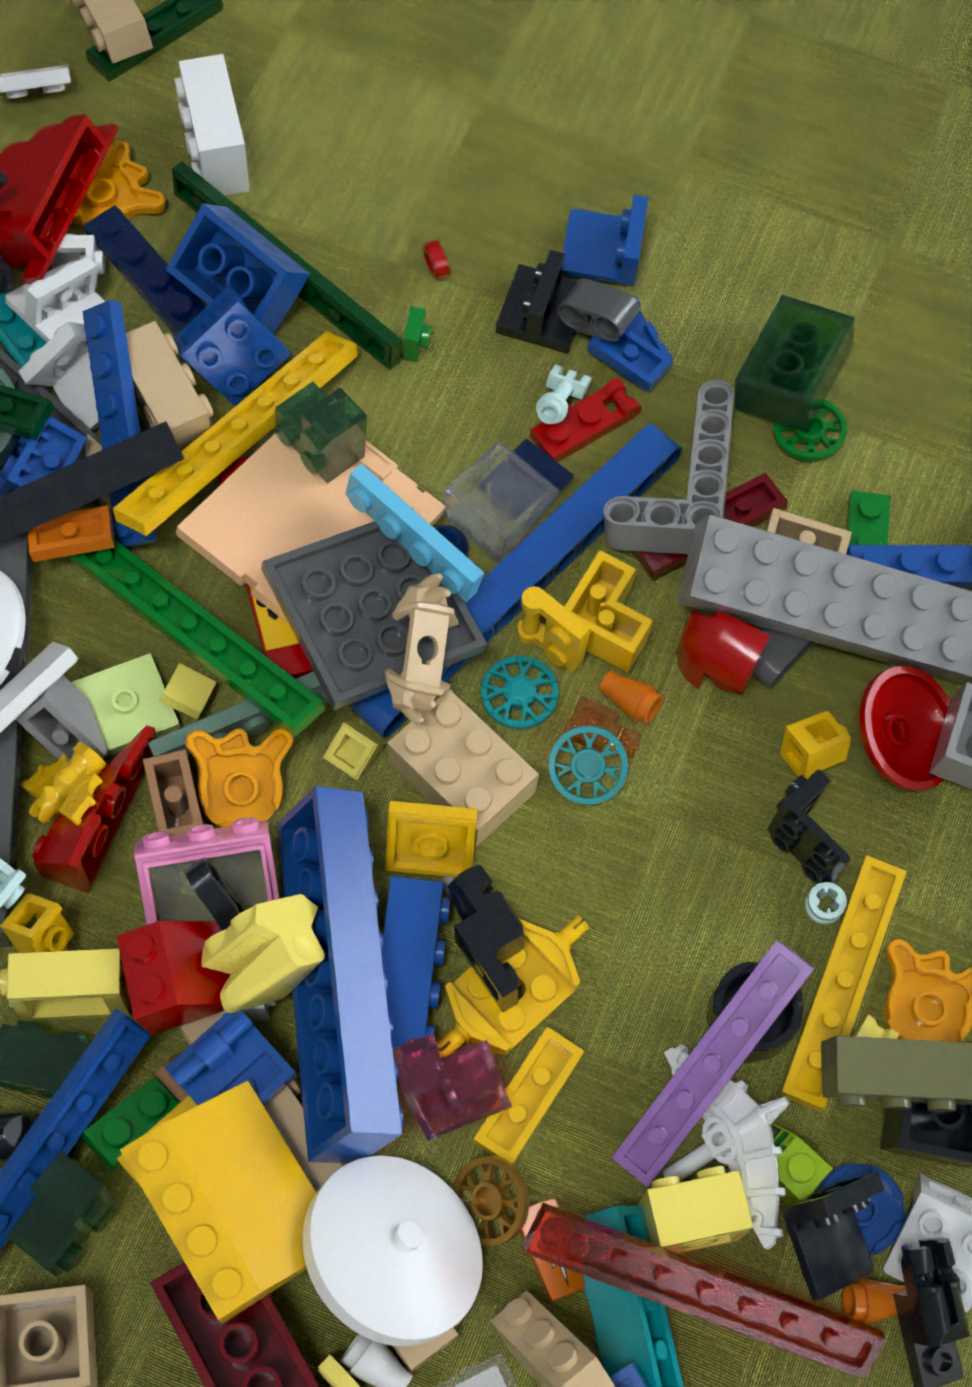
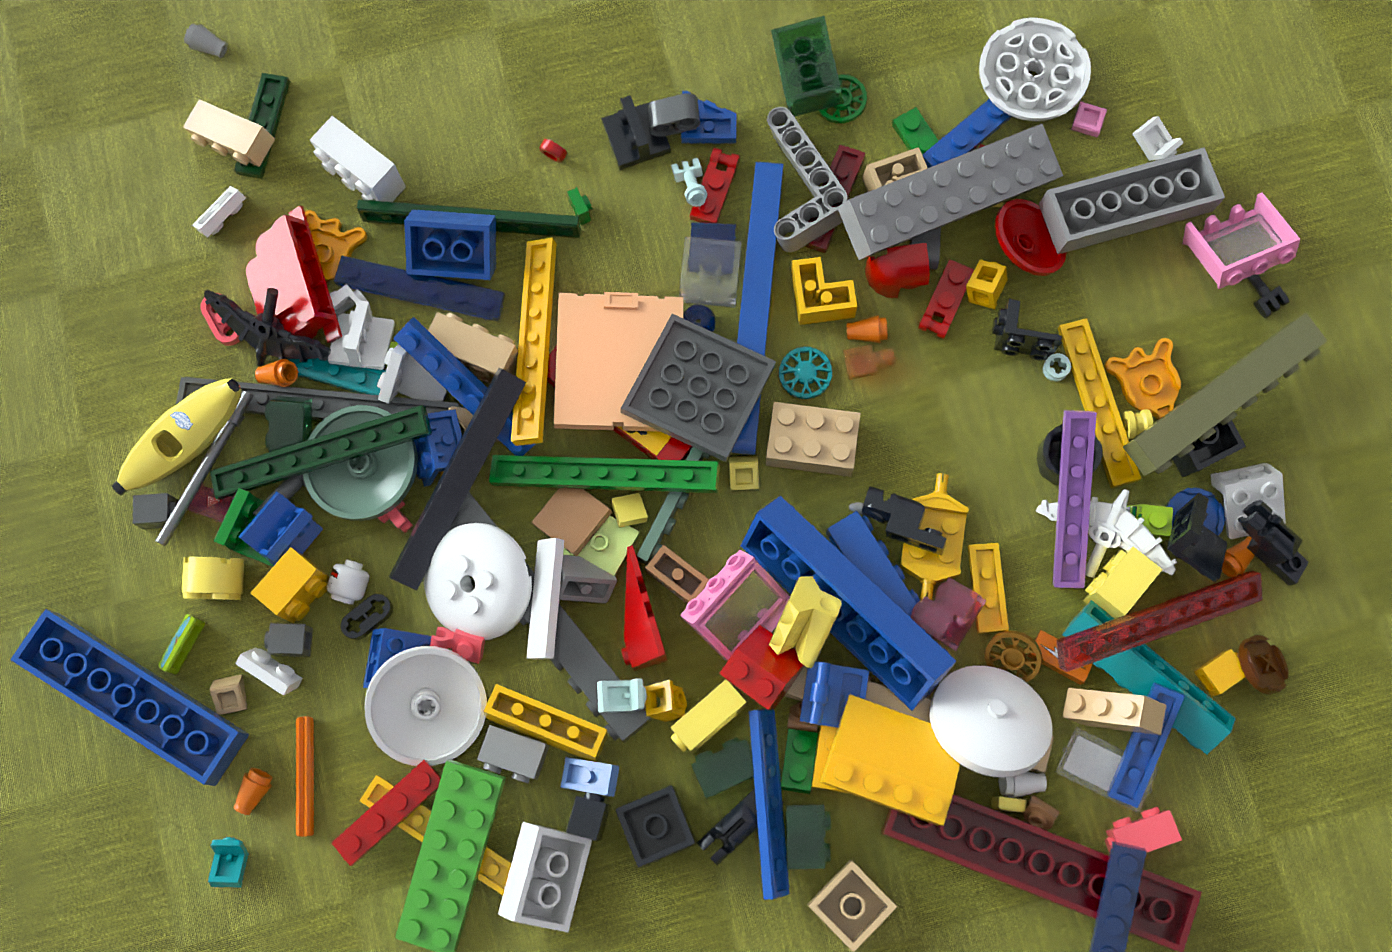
camera: 25 degrees left, 10 degrees up
yellow animal [20,741,107,826] -> none
orange plate [28,505,115,562] -> none
blue bracket [173,285,290,405] -> none
light orange tile [184,728,293,828] -> none
black beam [185,857,245,930] -> none
clear green brick [274,381,367,484] -> none
medium azure plate [345,463,484,602] -> none
tan piece [385,573,459,724] -> none
yellow tile [385,801,478,877] -> none
yellow plate [517,586,591,674] -> none
teal wheel [548,725,628,805] -> none
blue bracket [563,194,649,286] -> none
none -> medium nougat tile [531,488,612,556]
none -> red plate [918,259,974,339]

